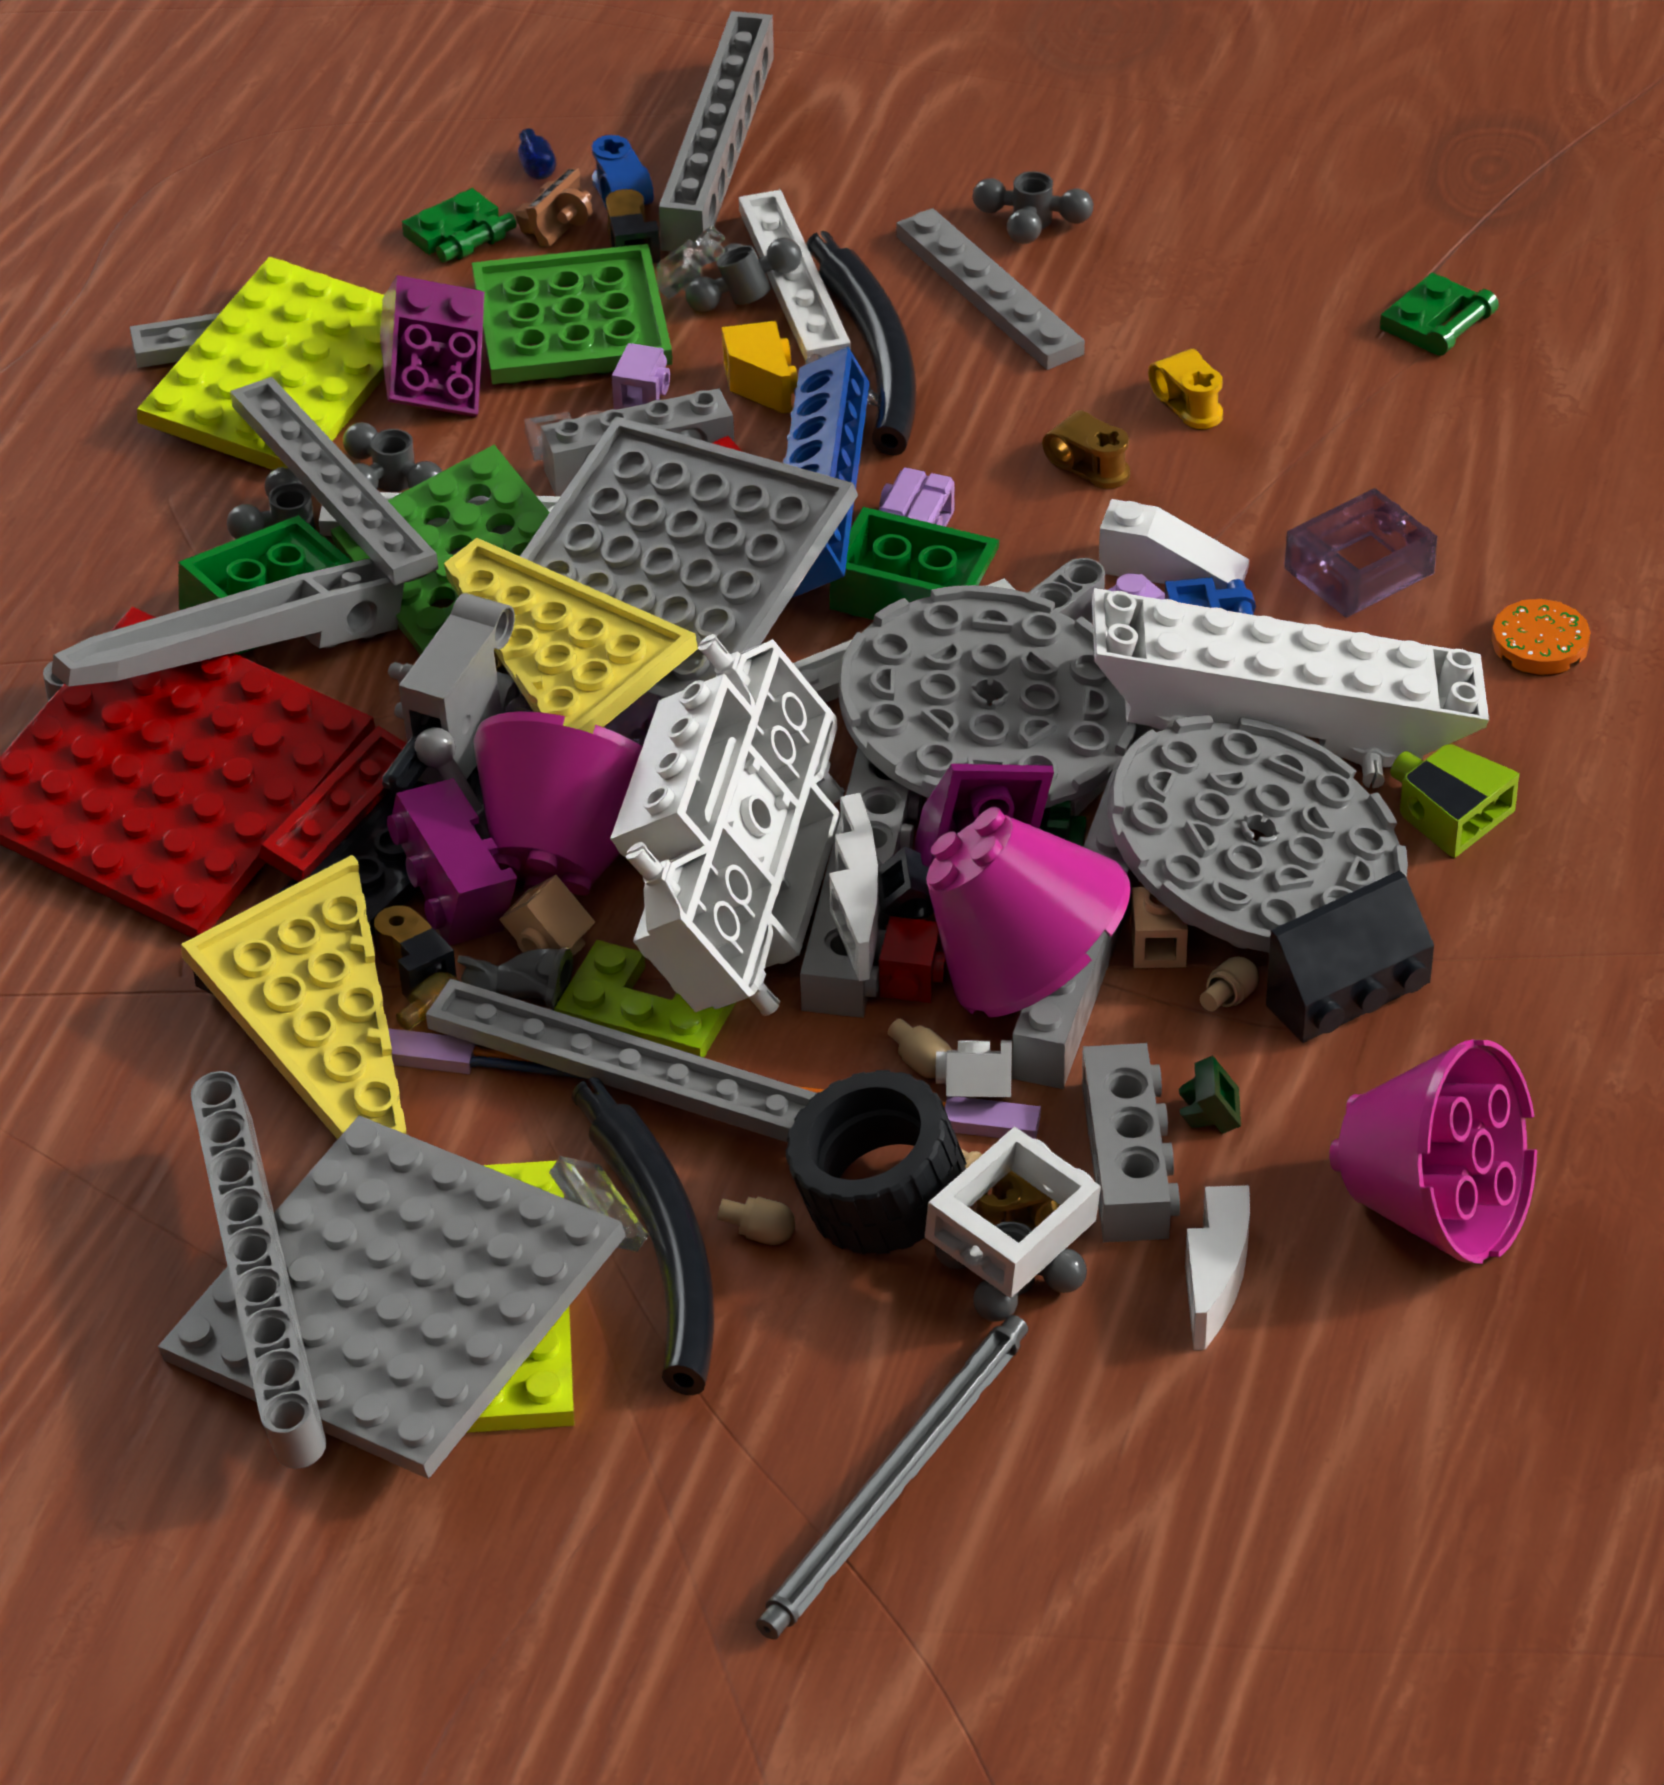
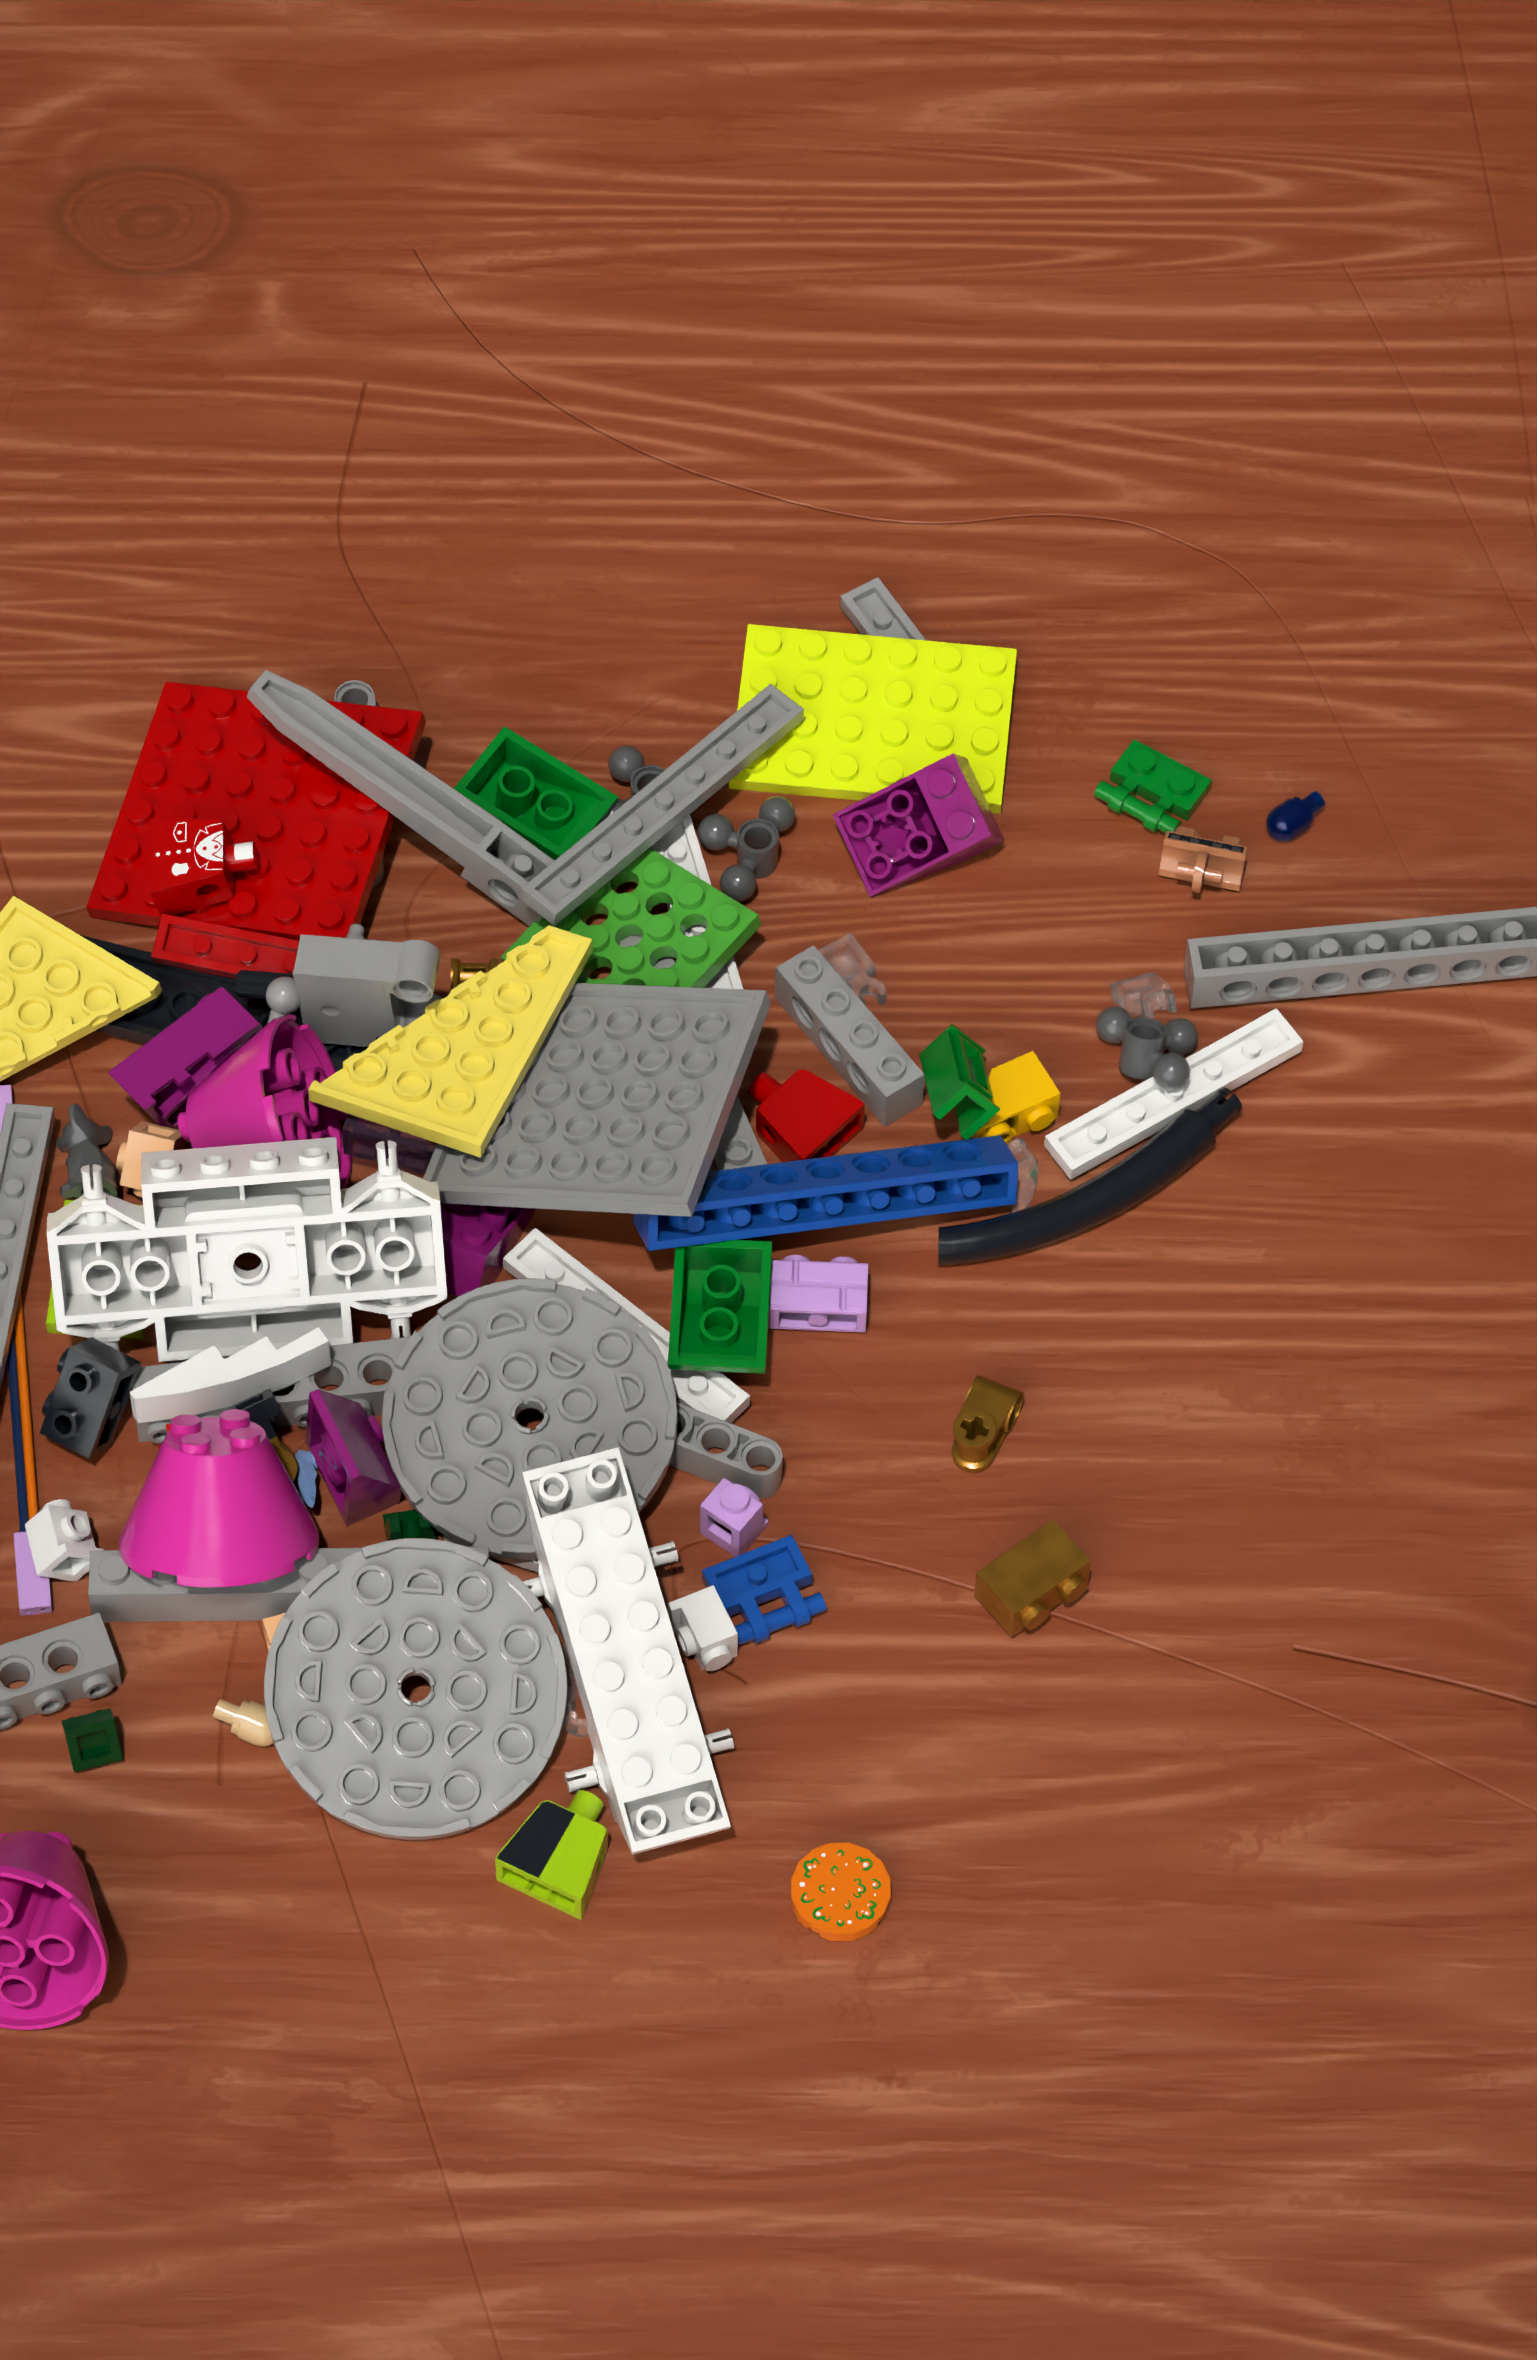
camera: 70 degrees right, 15 degrees up
leg [374,906,457,1006] -> none
clear yellow cylinder [396,972,459,1031] -> none
bright green piece [472,244,673,384] -> none
blue piece [592,135,654,210] -> none
black leg [606,189,661,264] -> none
lavender brick [612,343,670,409] -> none
tan cylinder [888,1018,952,1079] -> none
light grey plate [896,208,1085,370] -> none
dark grey piece [972,171,1094,244] -> none
white slope [1099,499,1249,590] -> none
yellow piece [1148,349,1223,429] -> none
black slope [1266,870,1434,1043] -> none
window [1284,488,1438,618] -> none
green plate [1380,272,1499,356] -> none
none -> black brick [40,1337,141,1459]
none -> red torso [150,818,259,916]
none -> green window [919,1024,1000,1140]
none -> pearl gold brick [974,1519,1091,1637]

